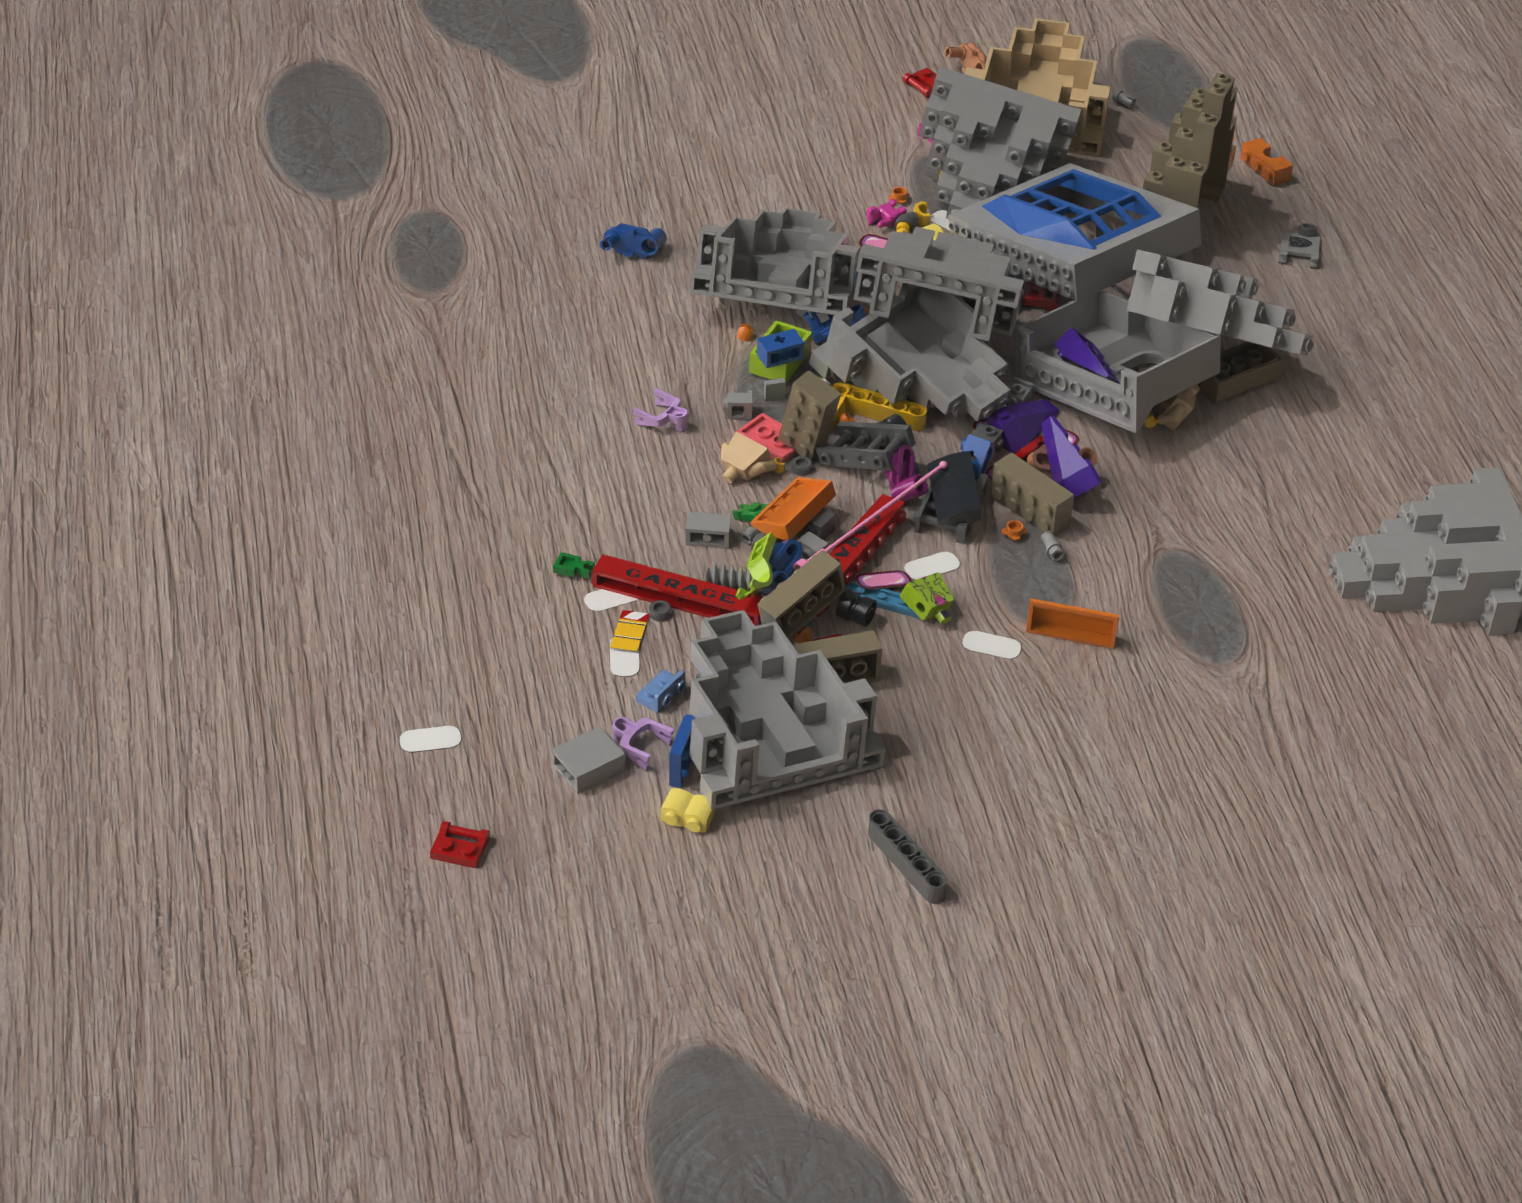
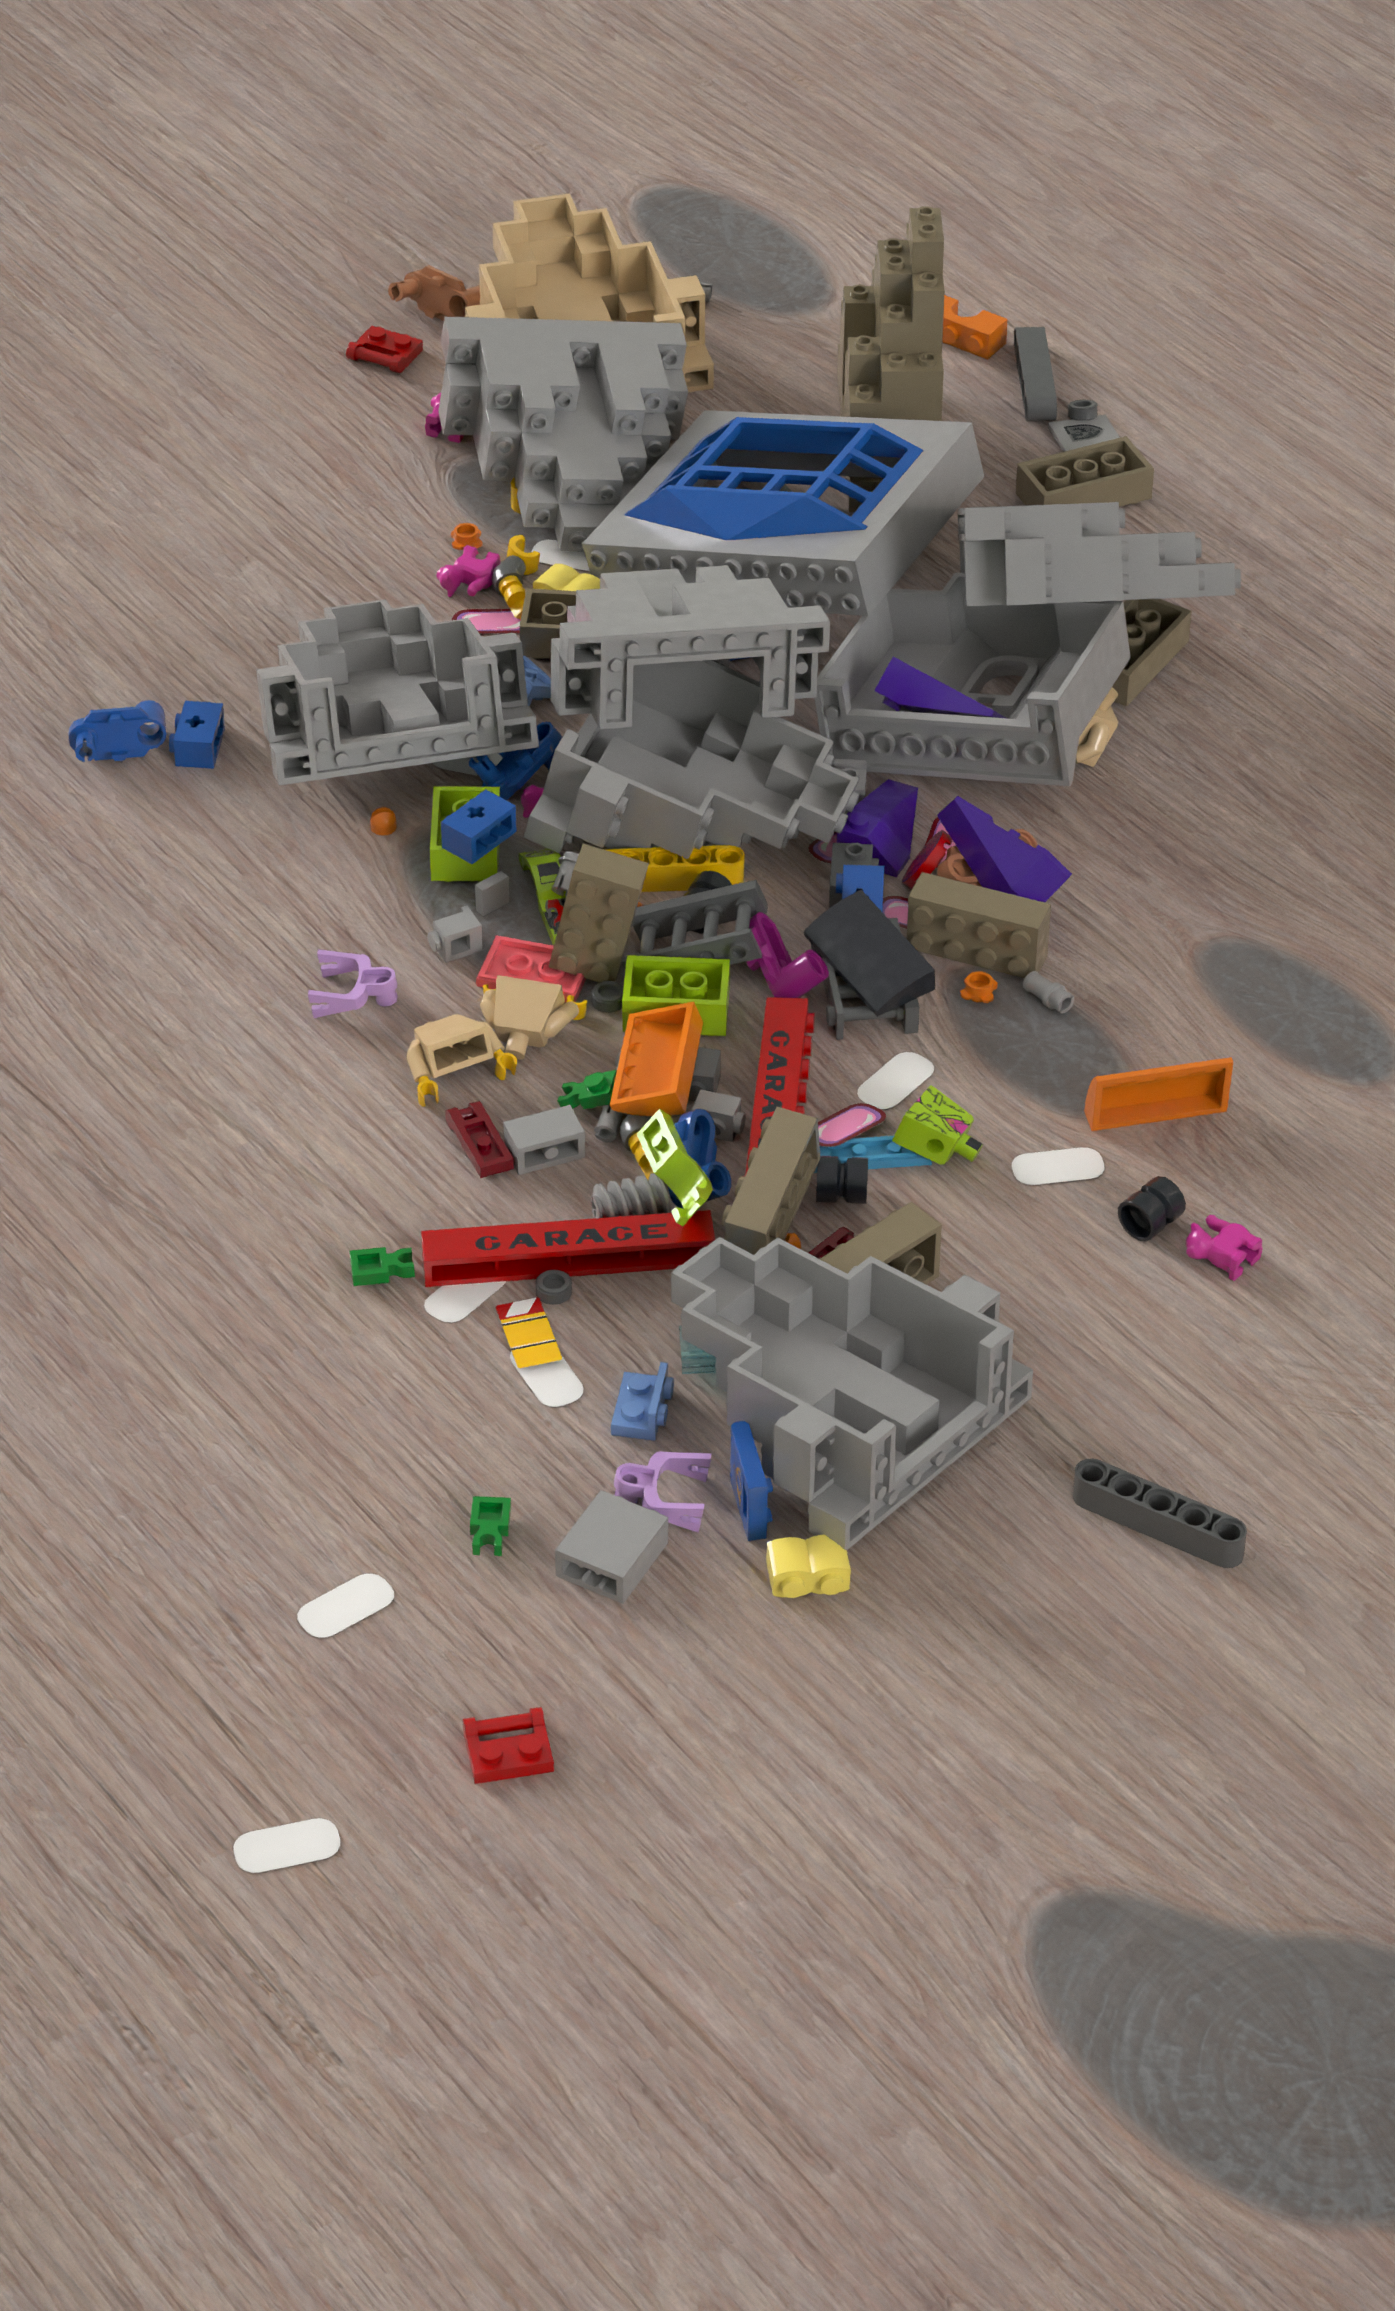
camera: 25 degrees left, 0 degrees up
bright pink piece [793,461,948,570] -> none
none -> blue brick [169,701,225,769]
none -> white sticker [234,1818,340,1873]
none -> tan torso [407,1014,517,1107]
none -> dark red plate [445,1101,514,1178]
none -> green plate [470,1496,511,1556]
none -> lime brick [622,955,730,1036]
none -> dark grey beam [1014,327,1057,421]
none -> dark tan brick [1016,436,1154,507]
none -> black wheel [1118,1176,1186,1242]
none -> dark pink animal [1185,1214,1263,1281]

